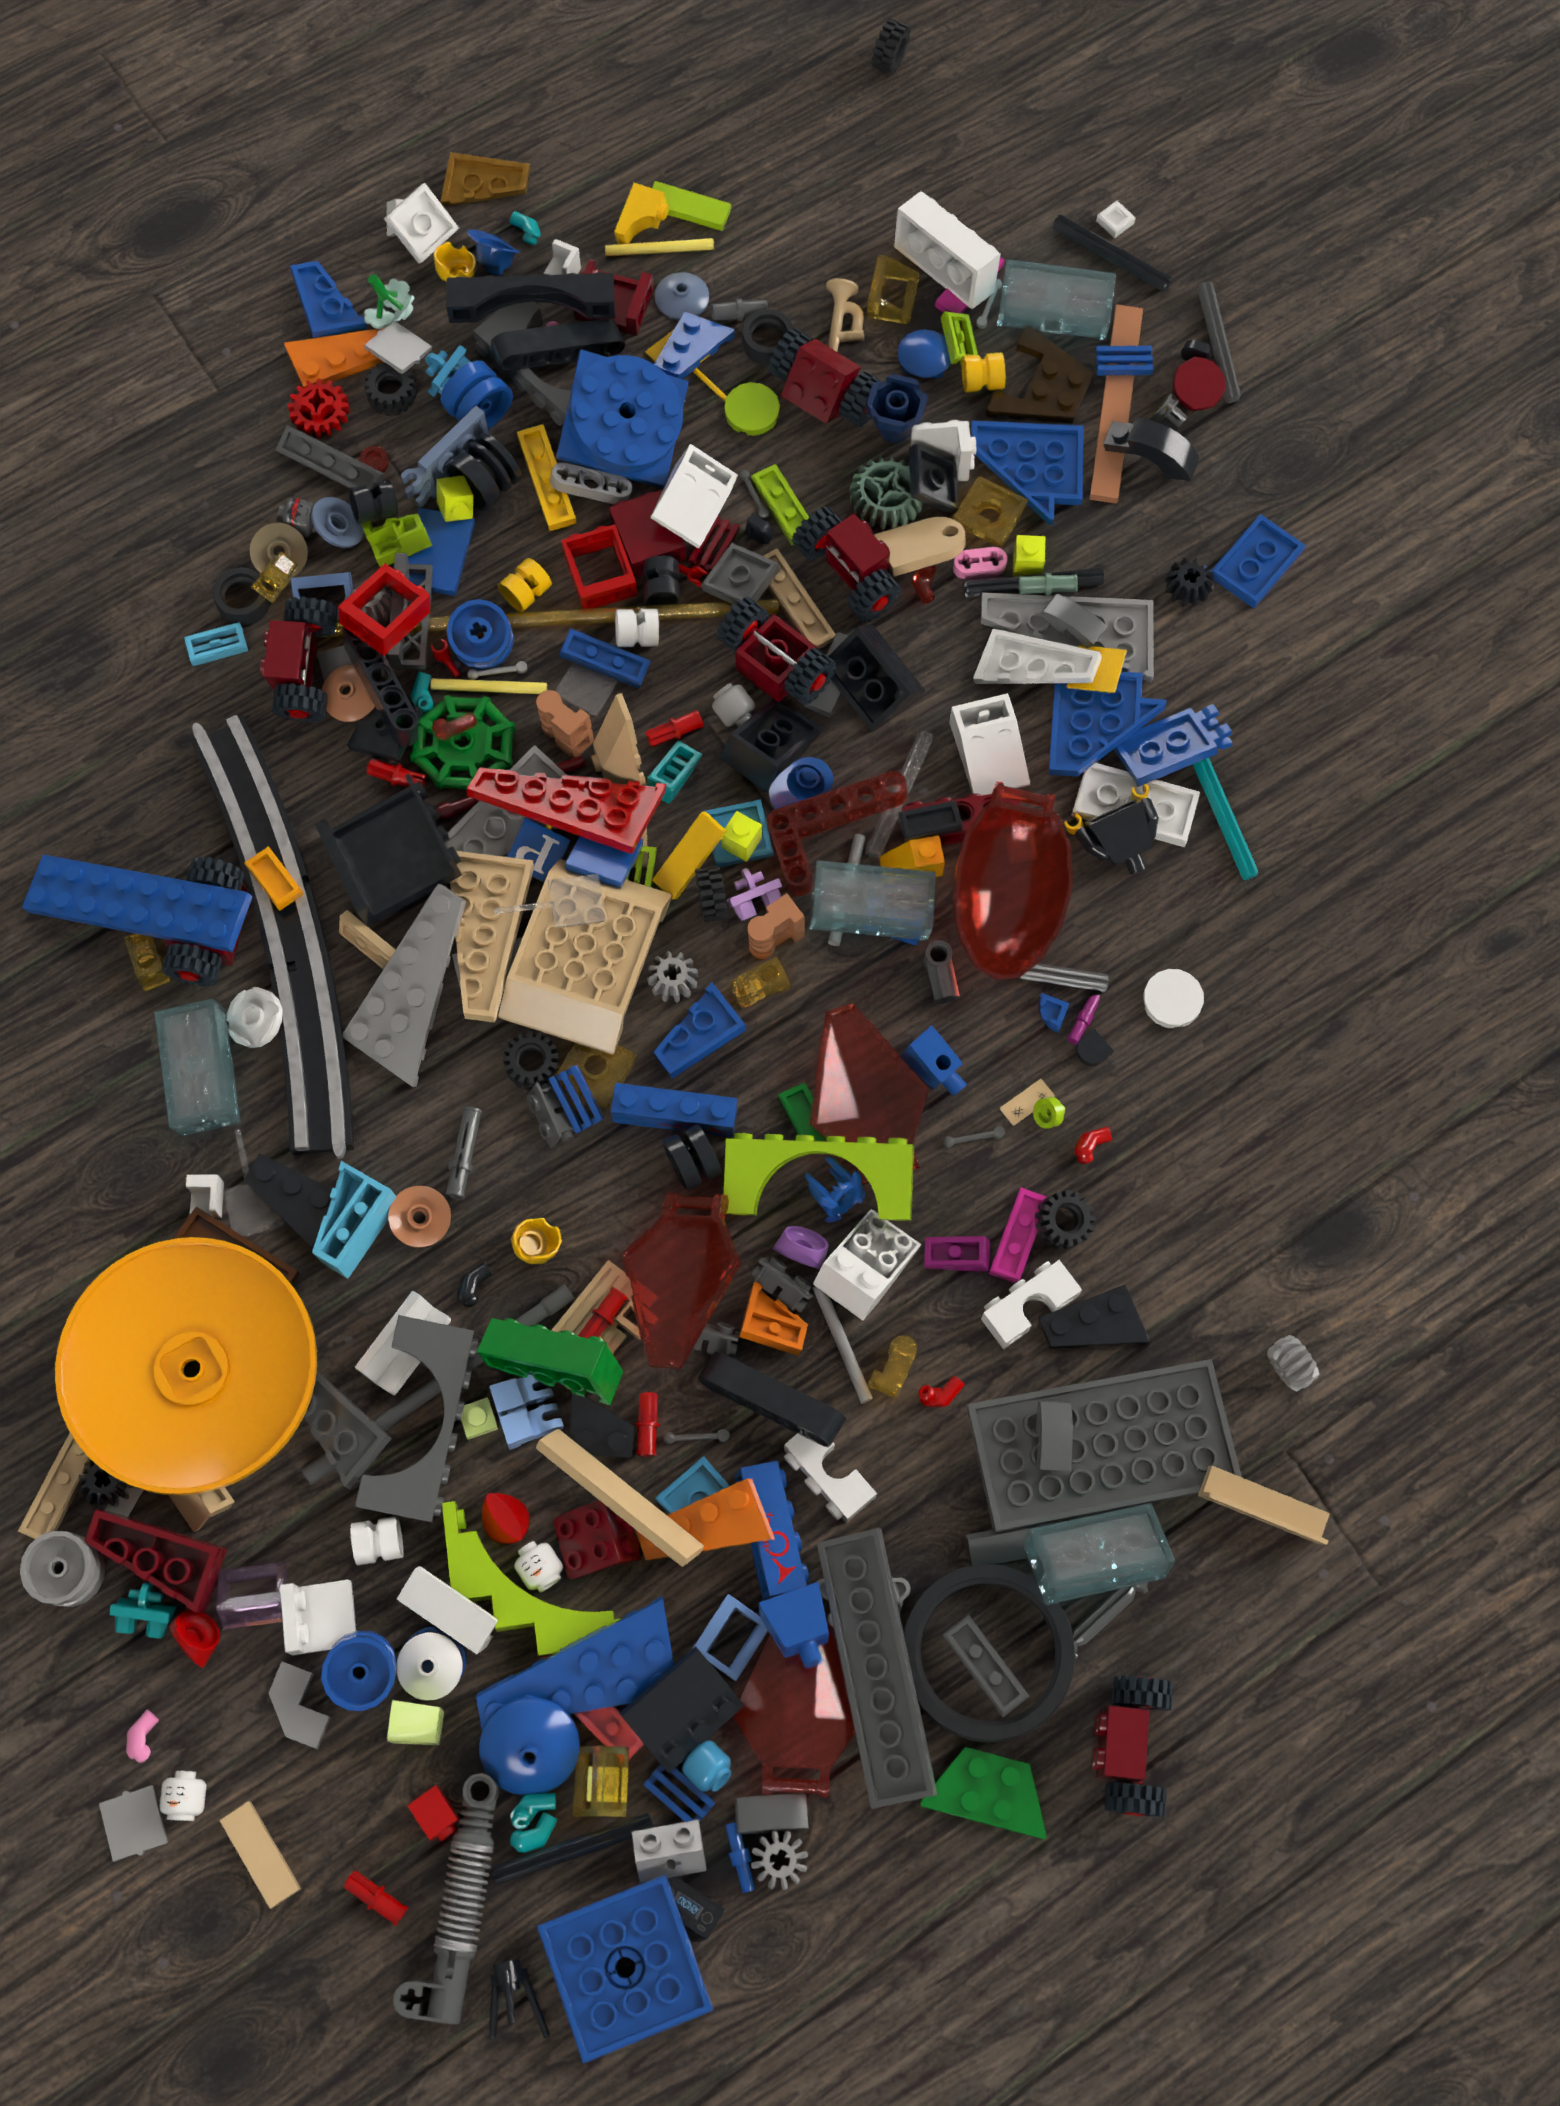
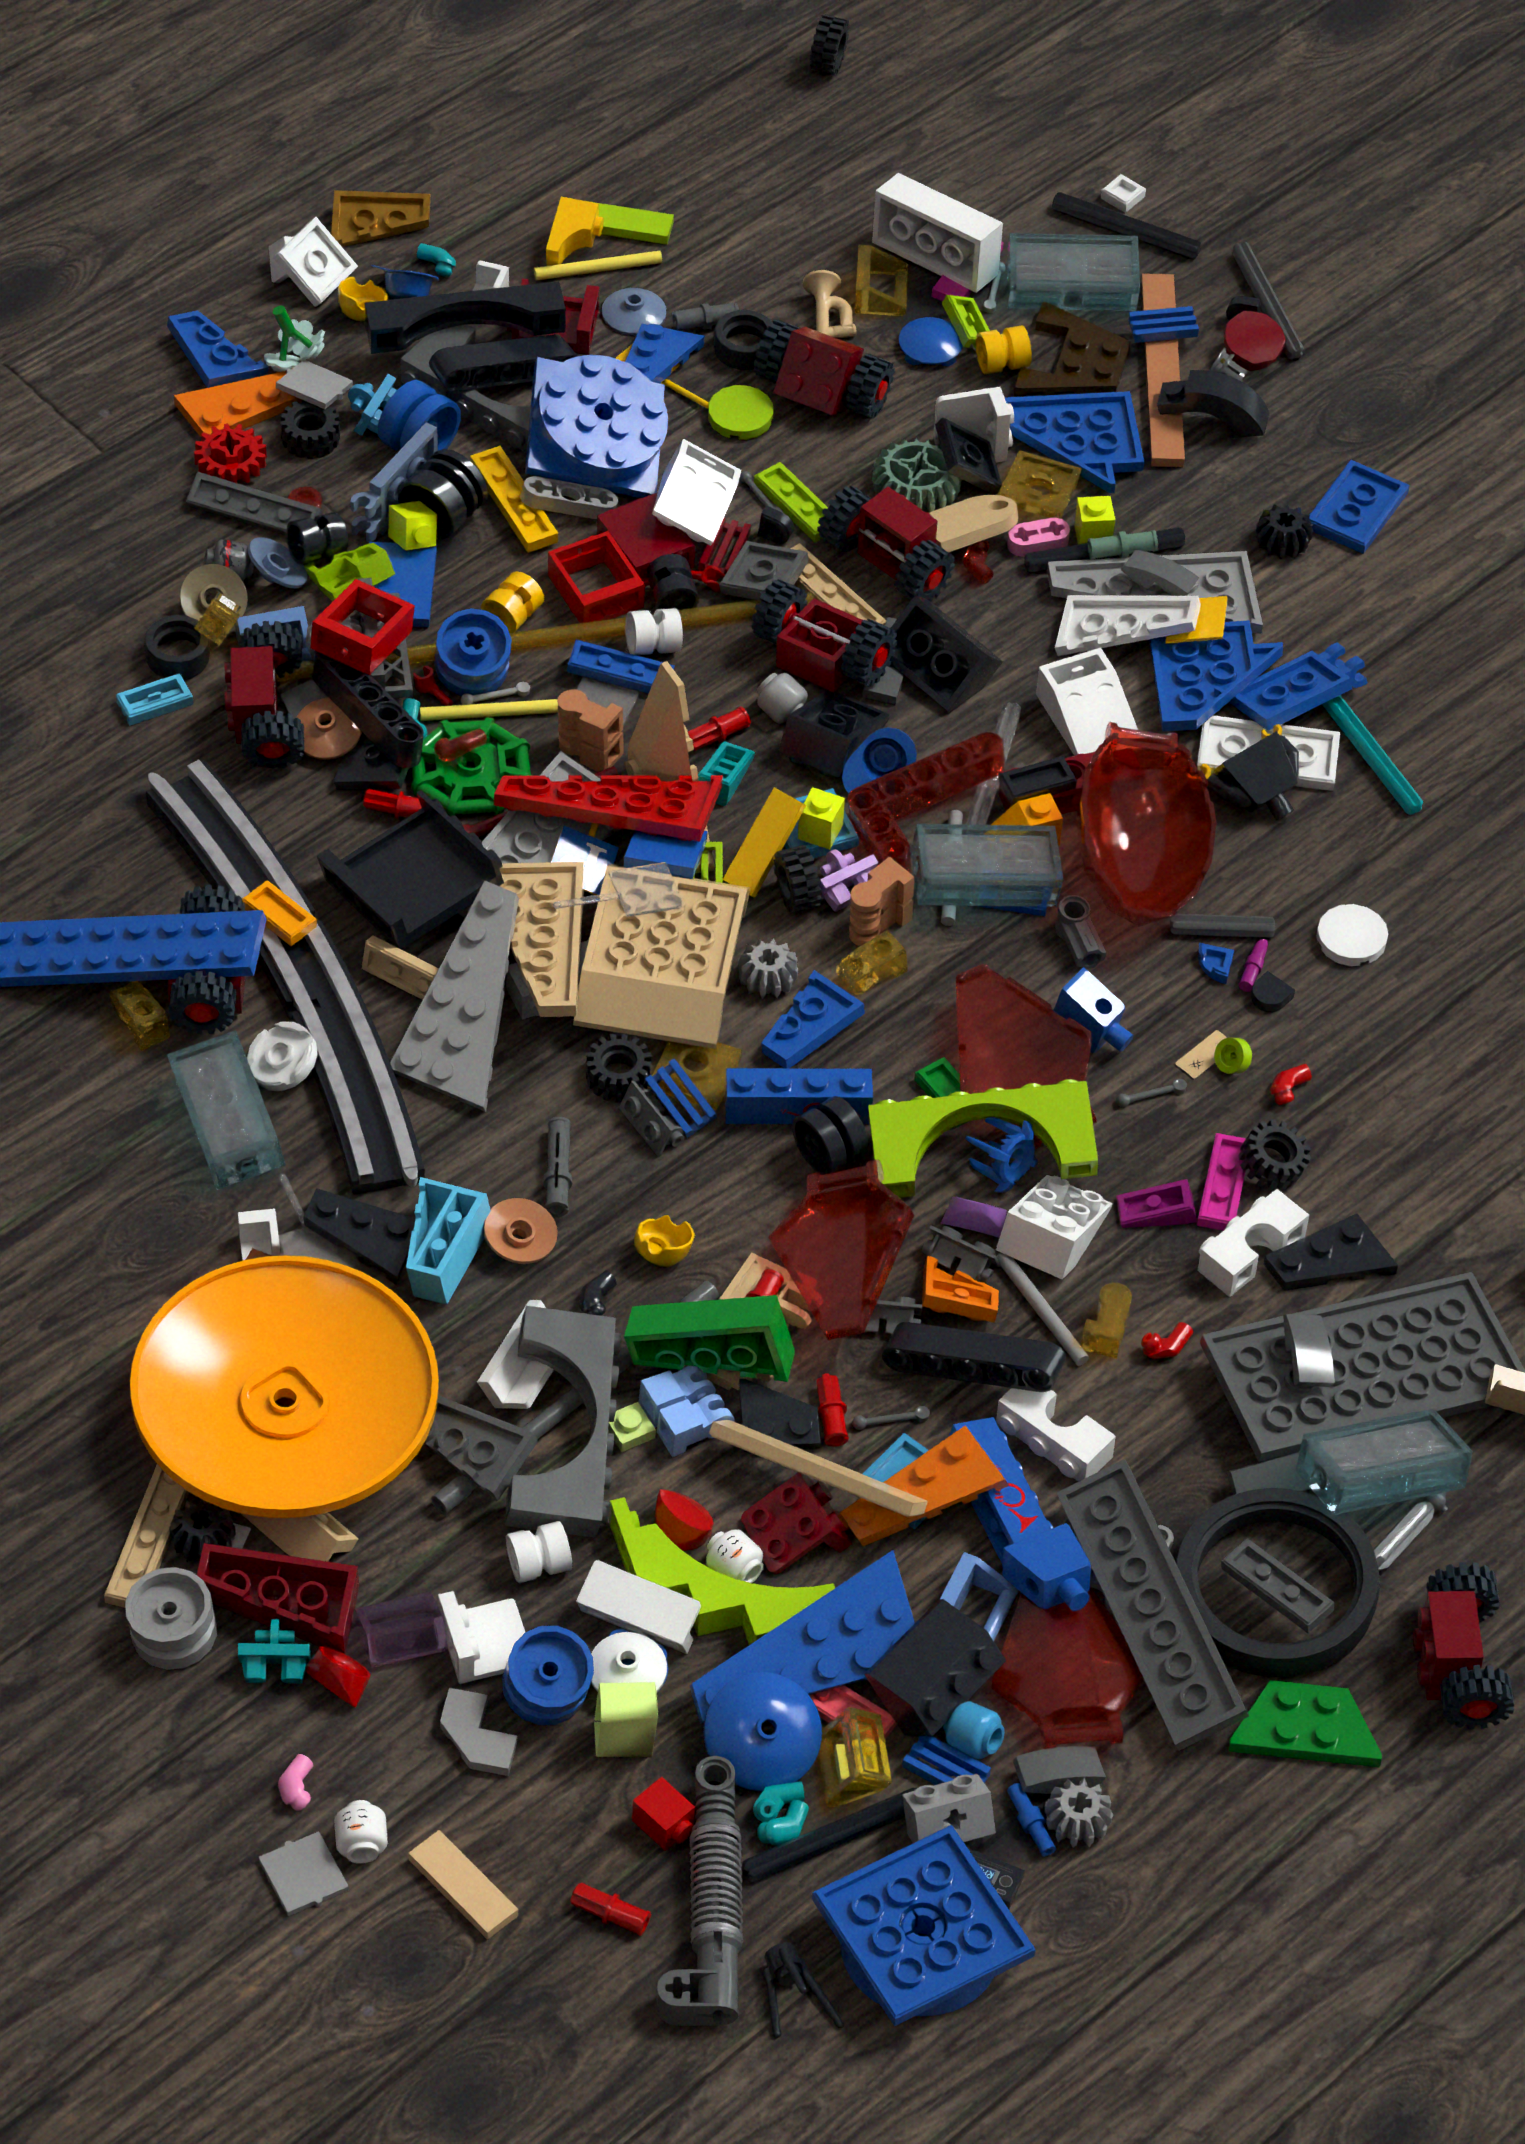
camera: 10 degrees left, 20 degrees down
dark blue cone [866,374,928,444] -> none

